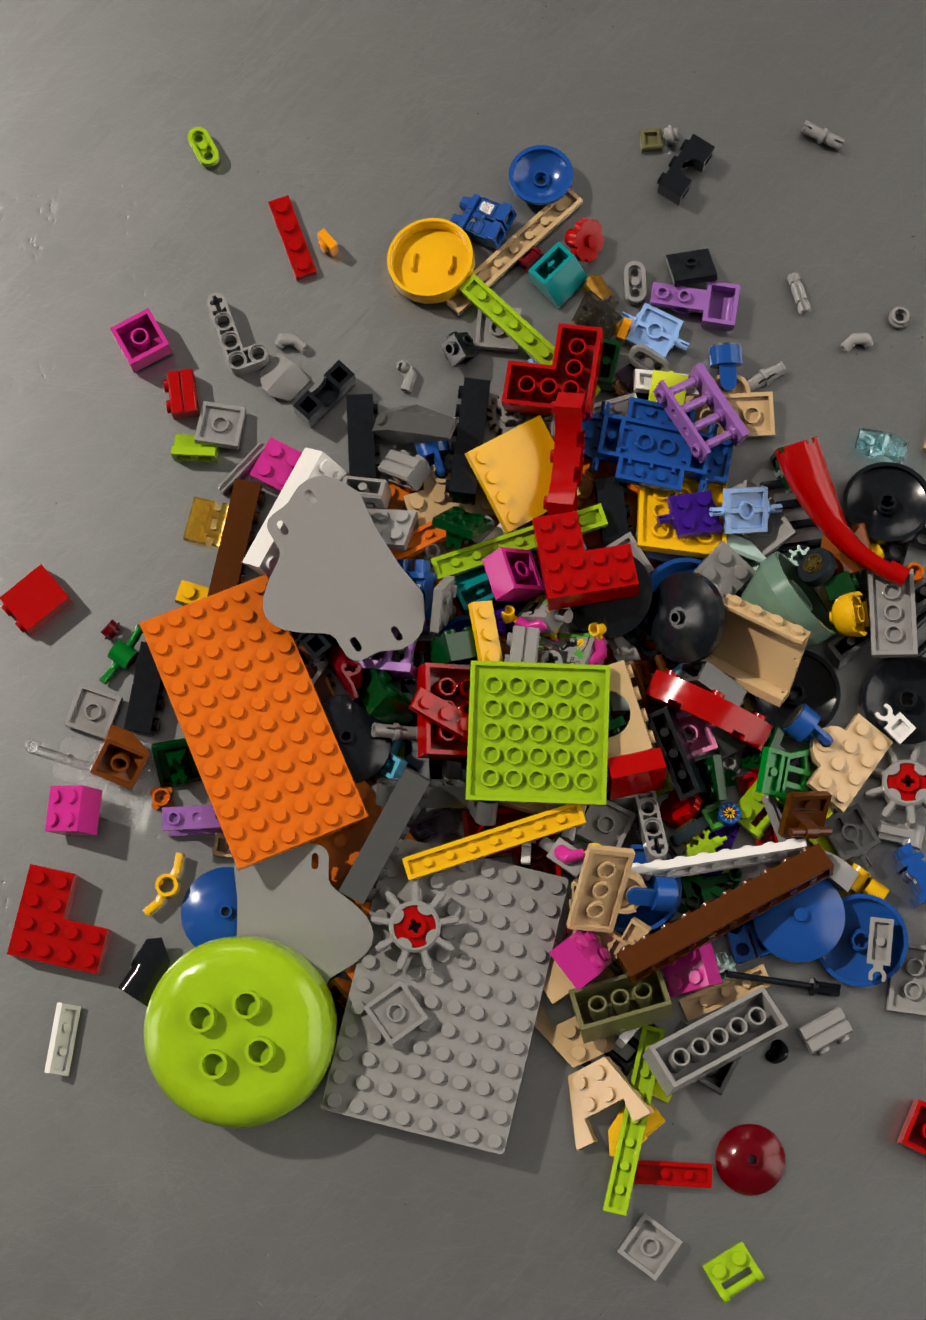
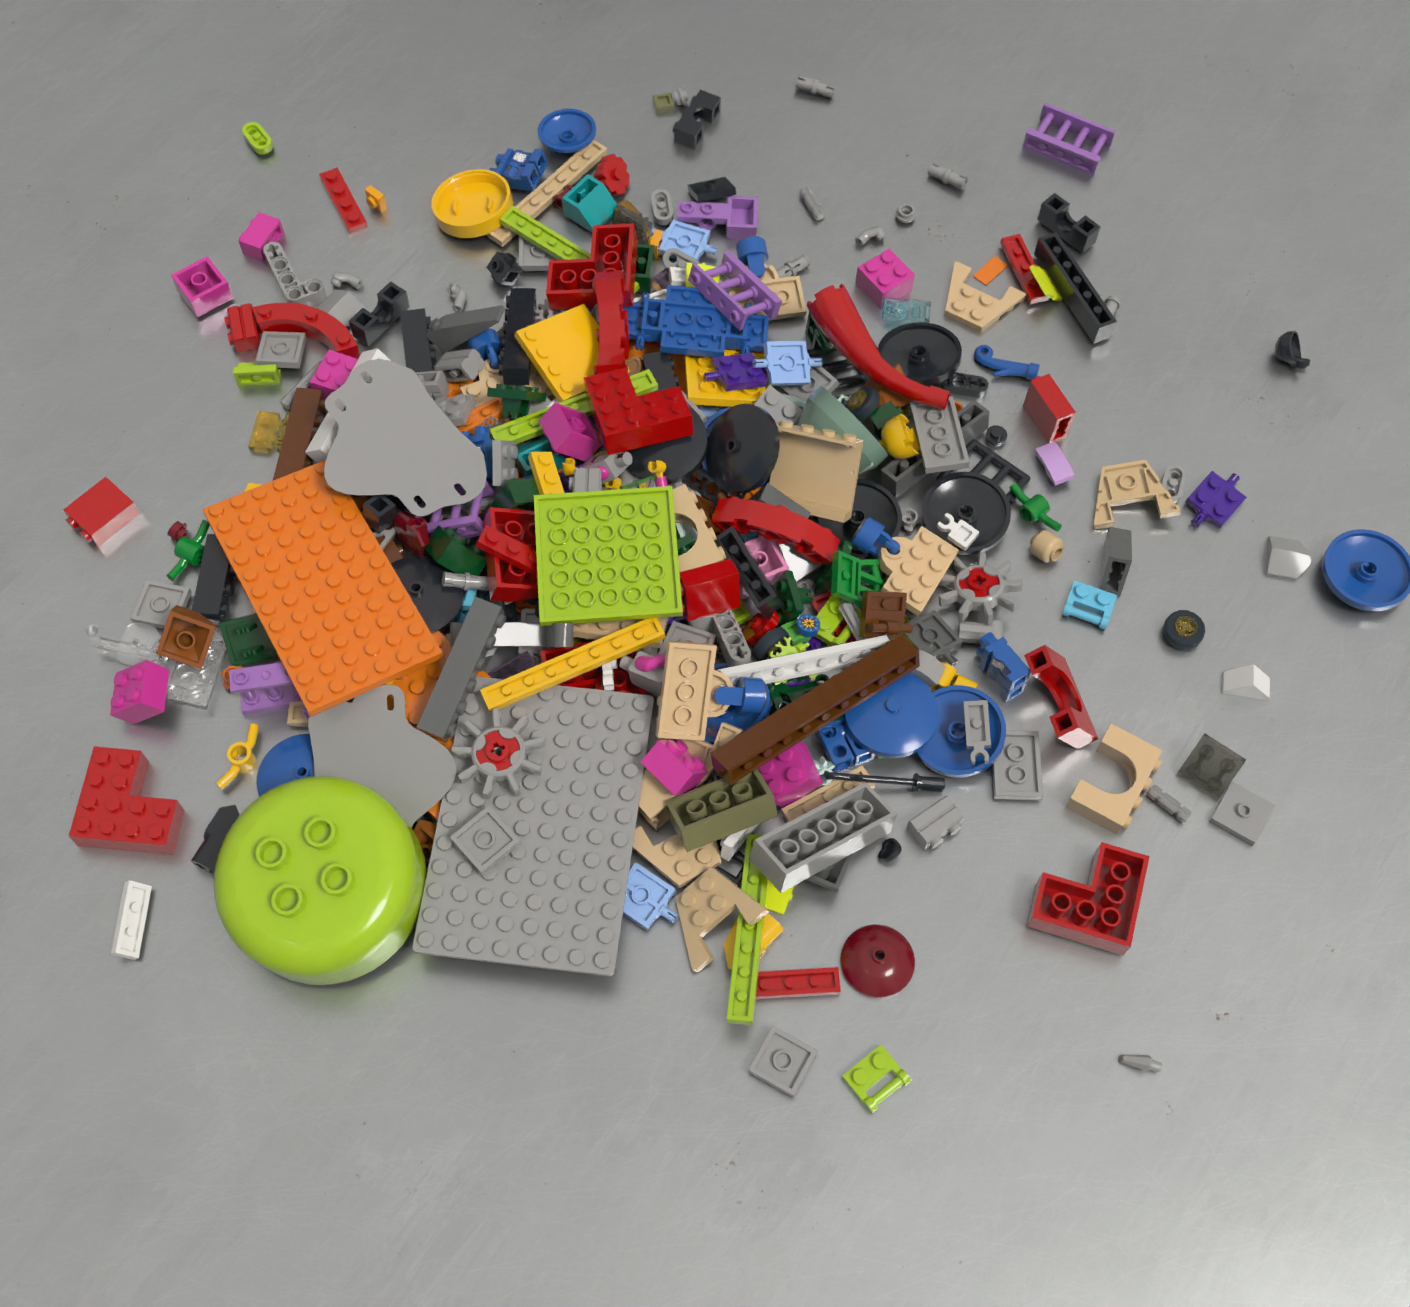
camera: 10 degrees left, 15 degrees down
none -> dark pink brick [238,212,284,262]
none -> red brick [252,303,360,359]
none -> light blue plate [623,862,678,931]
none -> dark pink brick [855,248,915,309]
none -> light grey plate [901,508,921,532]

